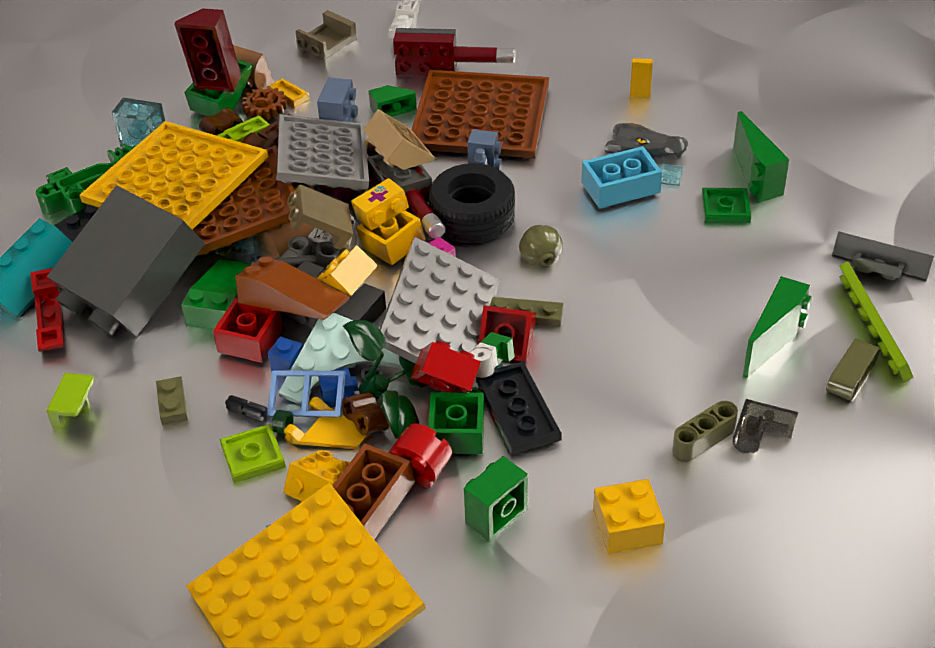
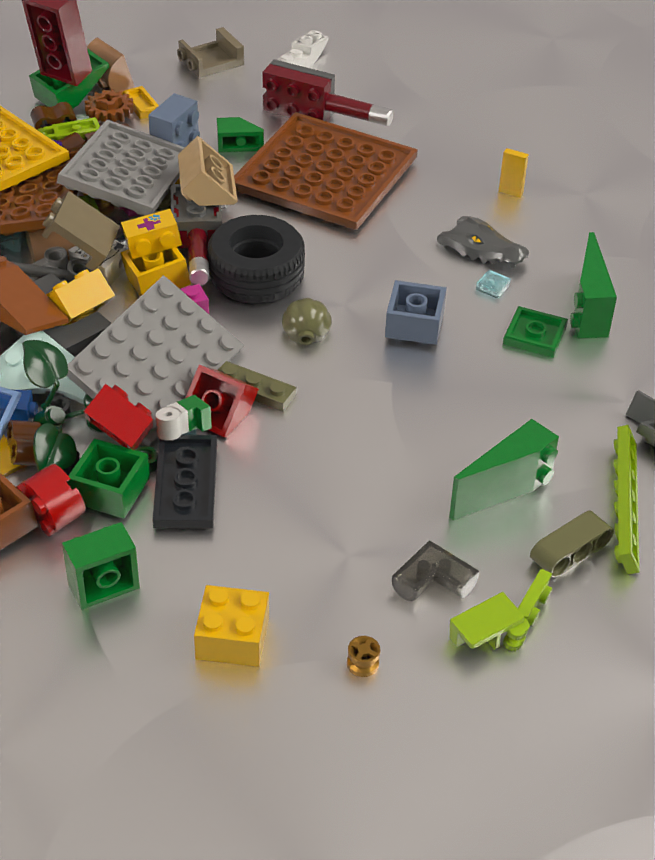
camera: 15 degrees right, 0 degrees up
sand blue brick [467,129,502,171] -> none
medium azure brick [581,146,662,208] -> none
olive beam [672,401,738,461] -> none
none -> pearl gold wheel [347,636,381,677]
none -> sand blue brick [385,280,447,345]
none -> lime panel [449,592,524,649]
none -> lime hinge [503,569,553,652]

